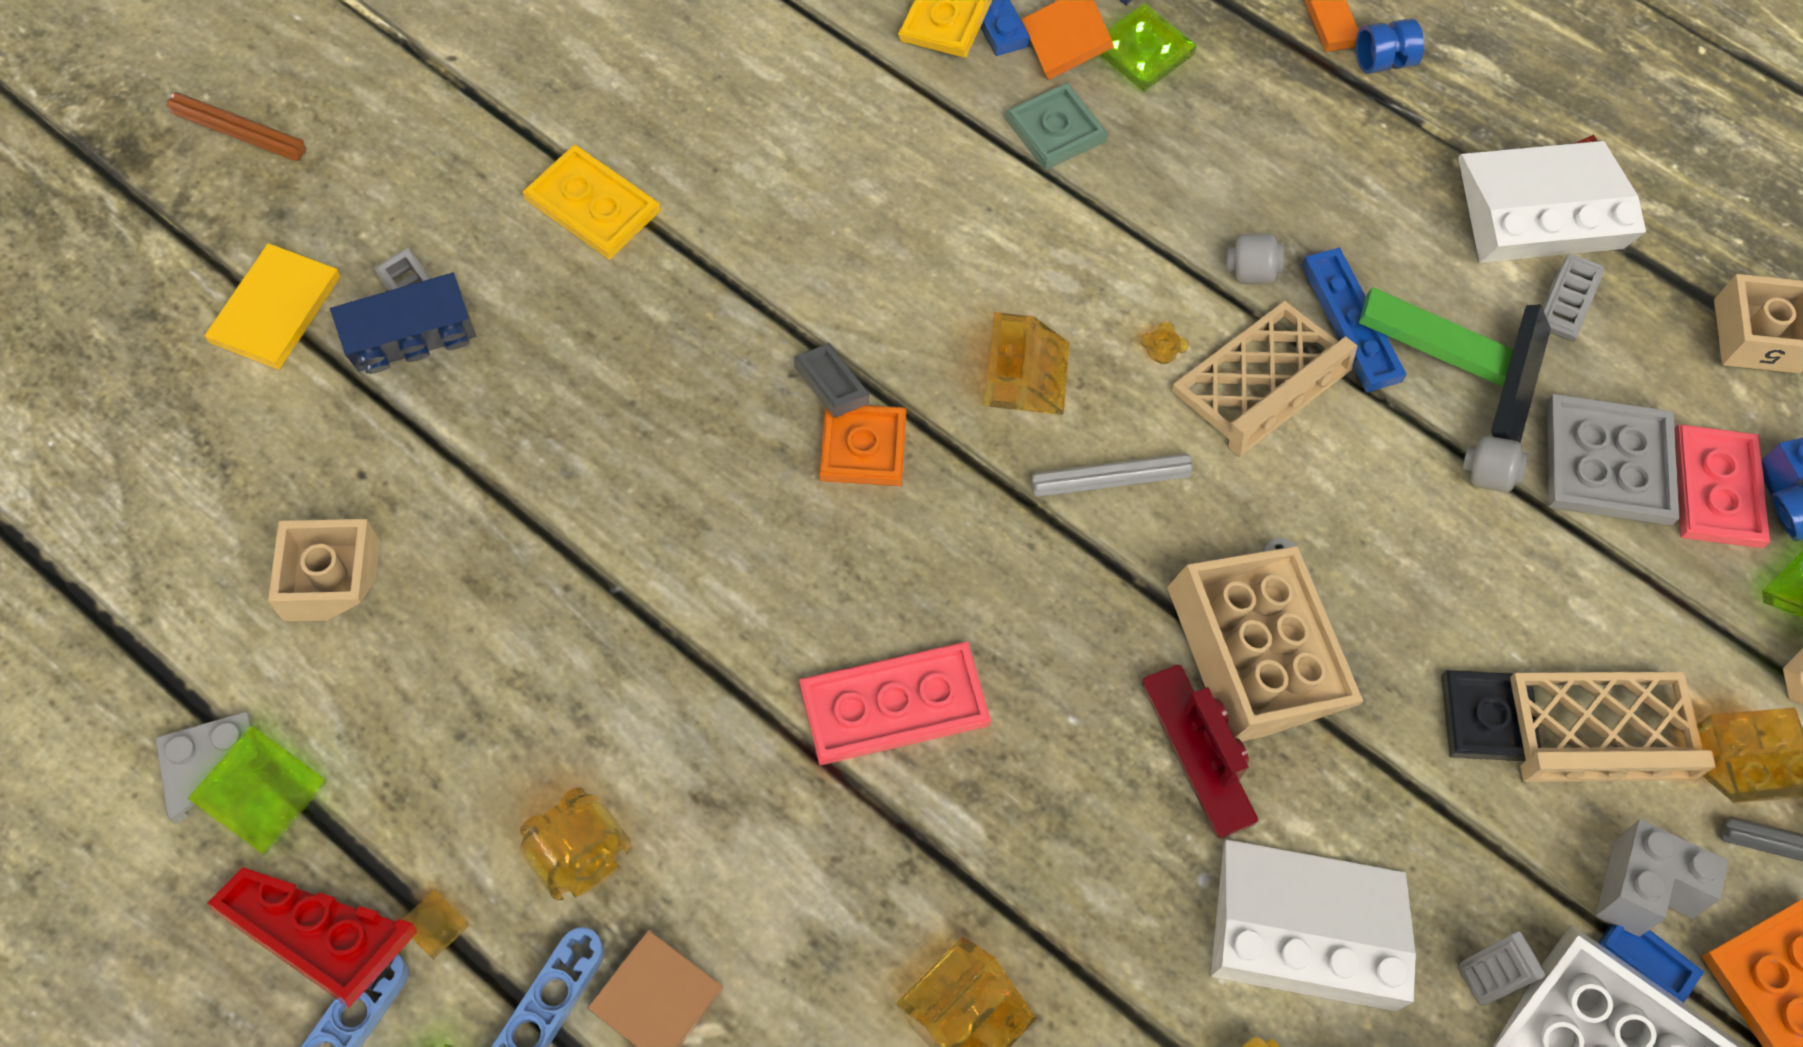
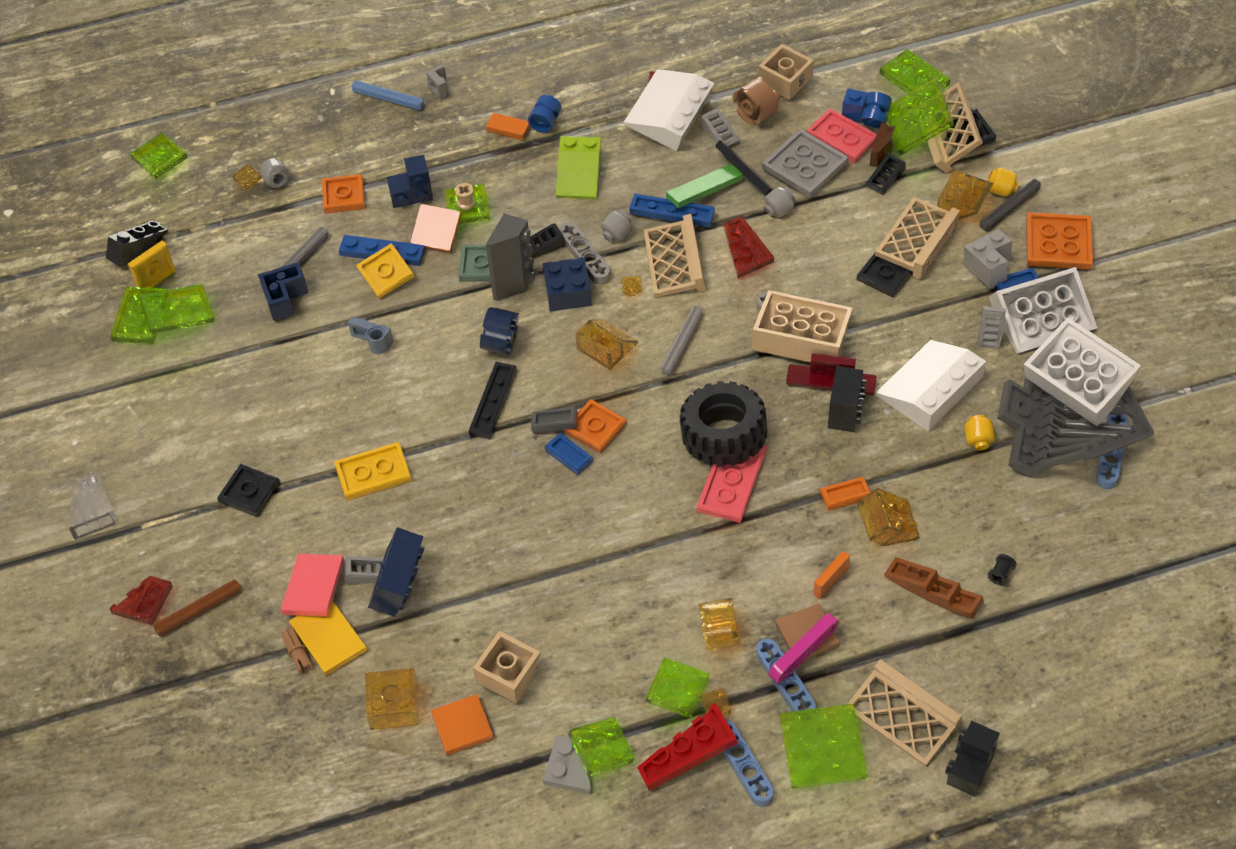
camera: 50 degrees left, 10 degrees down
none -> clear red wing [109,576,173,625]
none -> black tile [217,464,280,518]
none -> coral tile [281,554,345,616]
none -> medium nougat axle [281,629,313,674]
none -> sand blue plate [348,317,393,354]
none -> clear yellow brick [365,668,419,730]
none -> orange tile [431,694,494,755]
none -> tan bush [455,183,475,210]
none -> black tile [469,362,517,440]
none -> dark blue brick [480,307,519,355]
none -> dark grey slope [486,213,535,301]
none -> black slope [530,223,564,258]
none -> dark blue brick [542,257,592,312]
none -> blue tile [545,433,593,476]
none -> lime slope [556,136,602,199]
none -> light grey beam [560,223,610,284]
none -> clear neon green plate [646,657,709,718]
none -> black tyre [679,381,768,467]
none -> clear red wing [724,216,774,279]
none -> medium nougat brick [733,77,780,126]
none -> dark pink beam [768,613,839,684]
none -> orange tile [813,551,850,599]
none -> orange tile [820,476,872,511]
none -> black brick [828,366,867,432]
none -> black slope [865,153,906,195]
none -> reddish brown slope [870,123,896,167]

